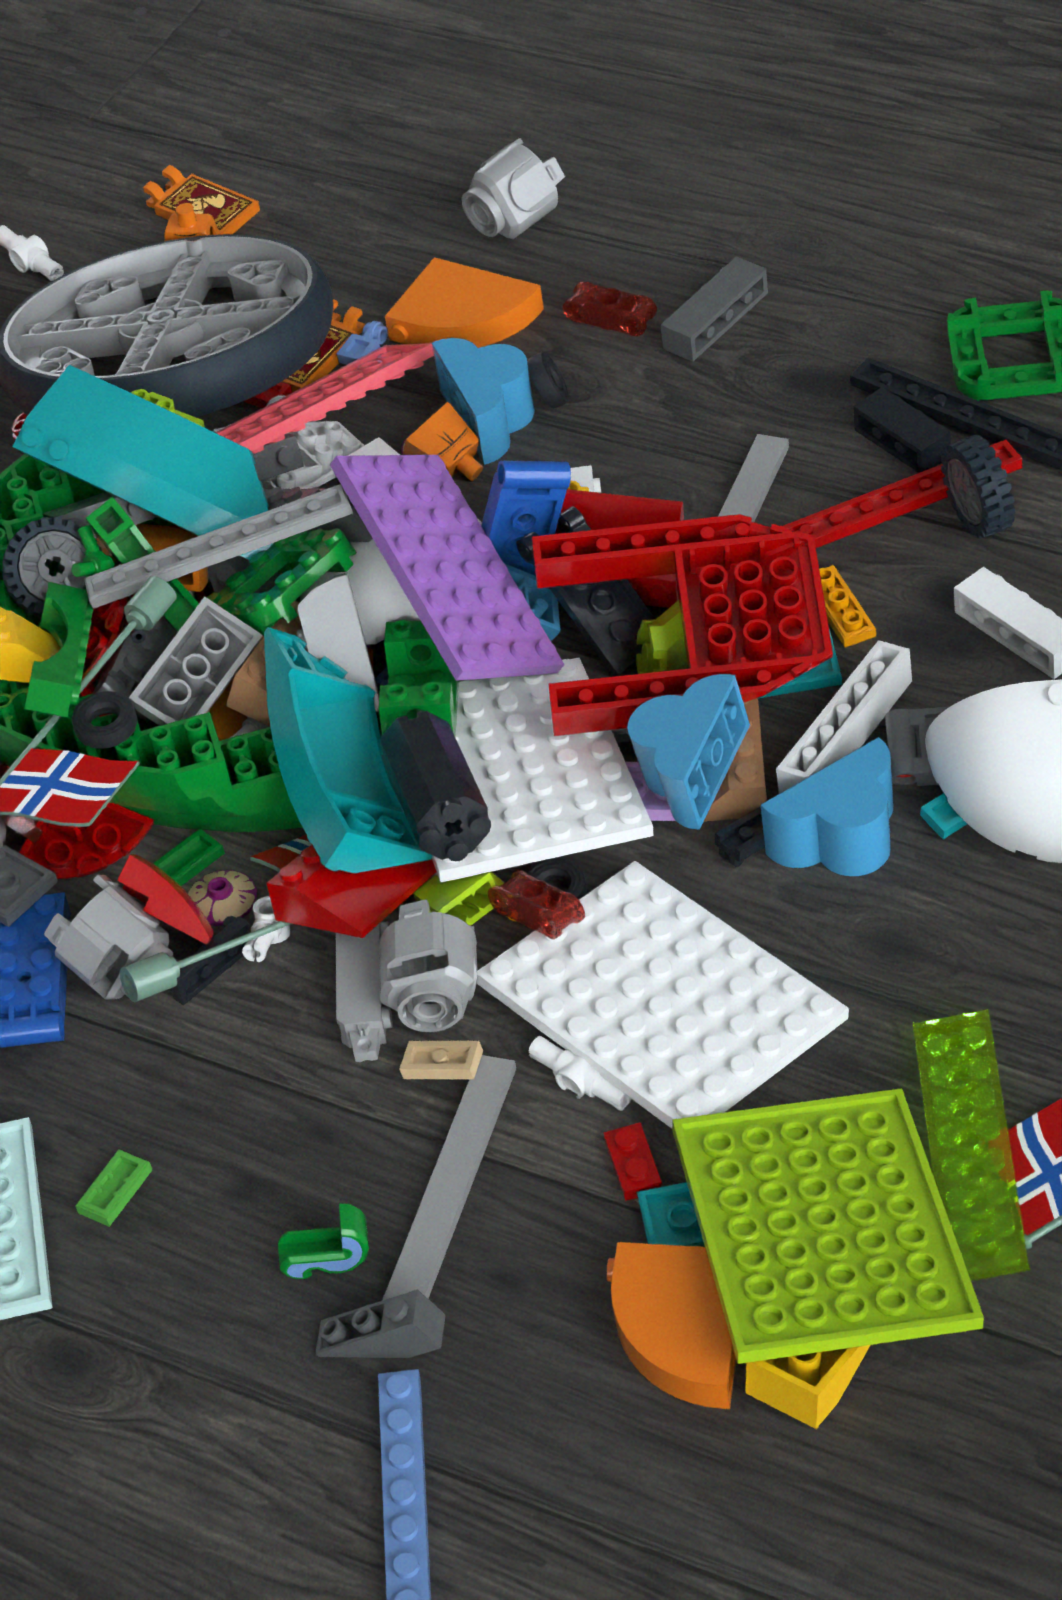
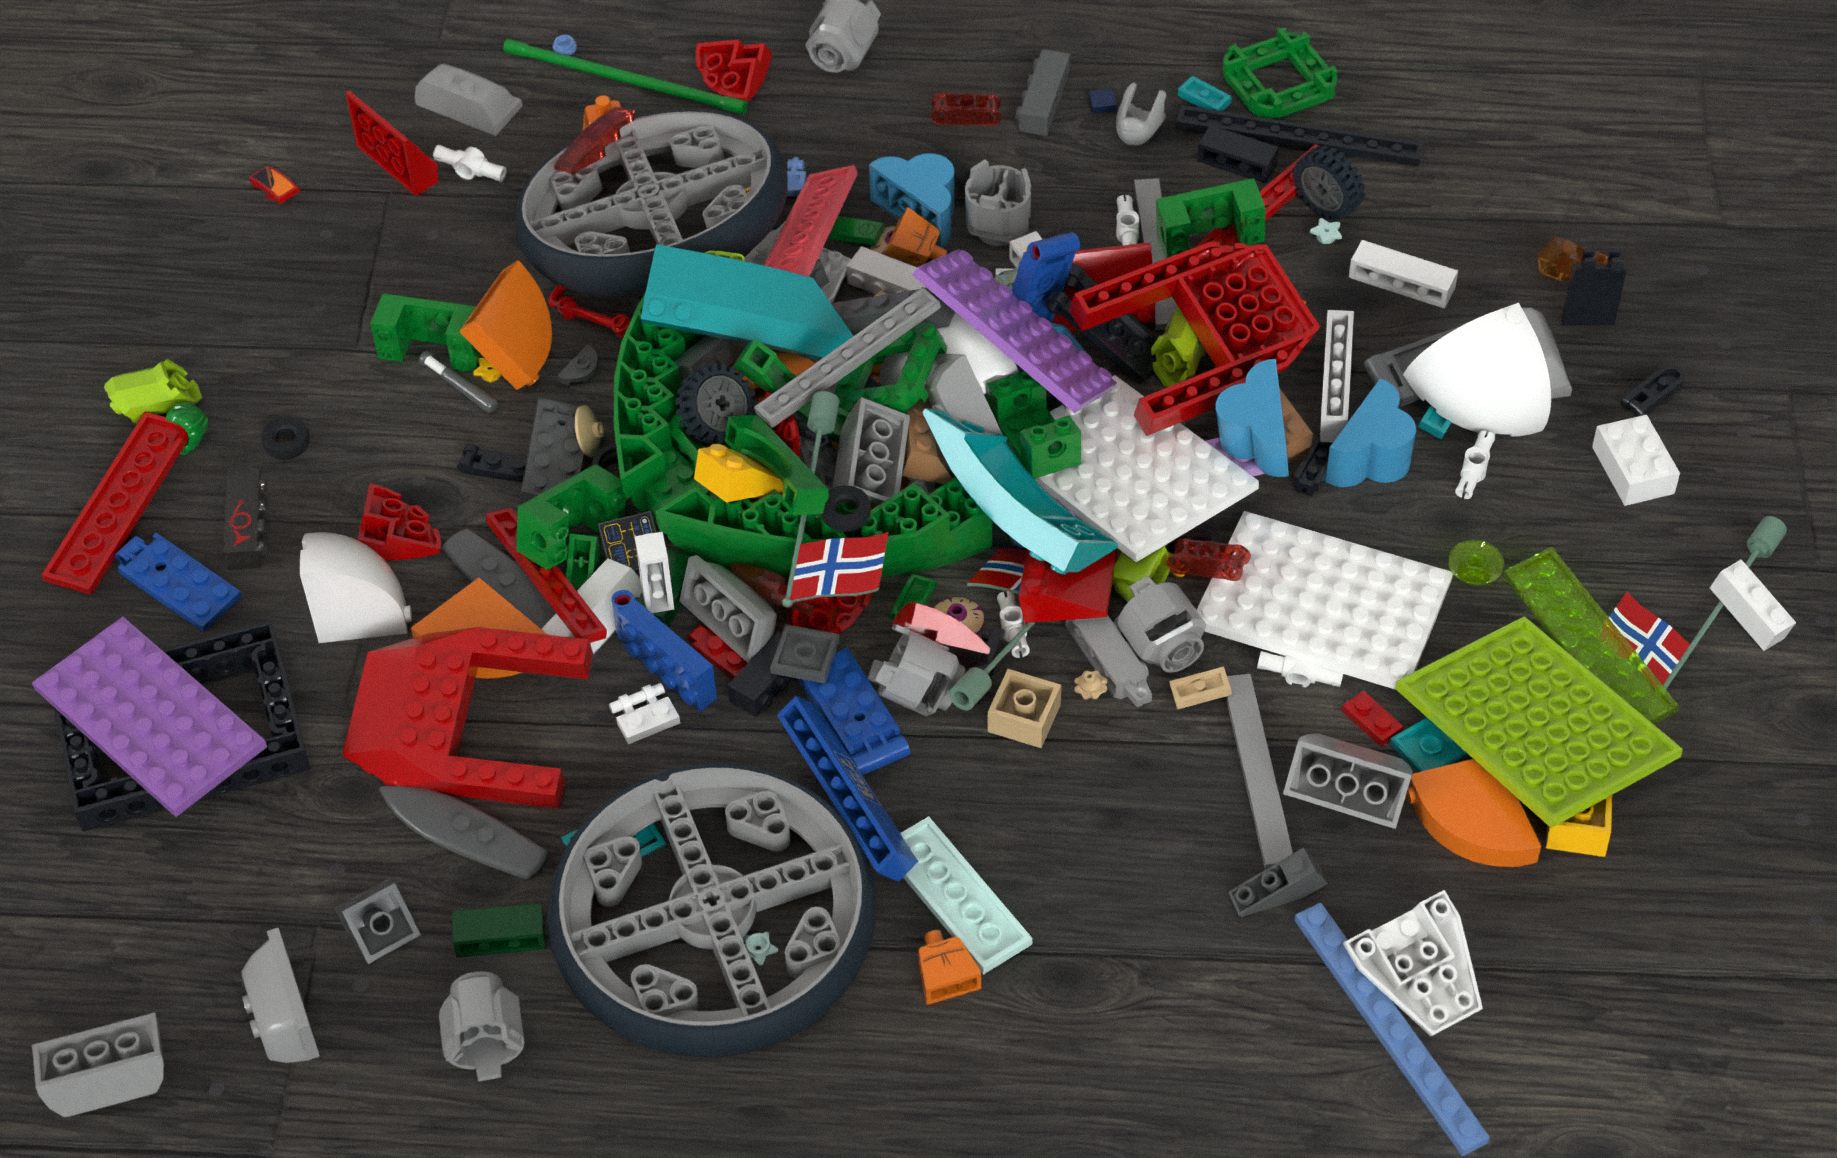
camera: 30 degrees left, 5 degrees up
green piece [72,525,114,577] -> none
bright green plate [75,1149,152,1227] -> none
tile [143,165,260,235] -> none
green animal [278,1203,369,1279] -> none
black brick [380,711,491,861] -> none
orange brick [385,257,544,348] -> none
none -> light grey windscreen [415,64,522,136]
none -> green piece [503,38,748,115]
none -> medium blue plate [553,35,577,56]
none -> clear red slope [554,107,635,174]
none -> red brick [696,40,772,101]
none -> green tile [829,216,885,246]
none -> light grey piece [965,160,1032,246]
none -> tan brick [988,669,1061,748]
none -> tan plant [1074,671,1108,700]
none -> dark blue tile [1089,88,1117,113]
none -> light grey hair [1116,83,1166,146]
none -> white pin [1116,195,1140,245]
none -> green plate [1156,178,1265,259]
none -> teal plate [1178,76,1232,111]
none -> light grey windscreen [1283,734,1413,829]
none -> light aqua plate [1310,218,1342,244]
none -> white wedge [1343,890,1483,1036]
none -> clear neon green dish [1448,540,1504,585]
none -> white pin [1455,430,1495,499]

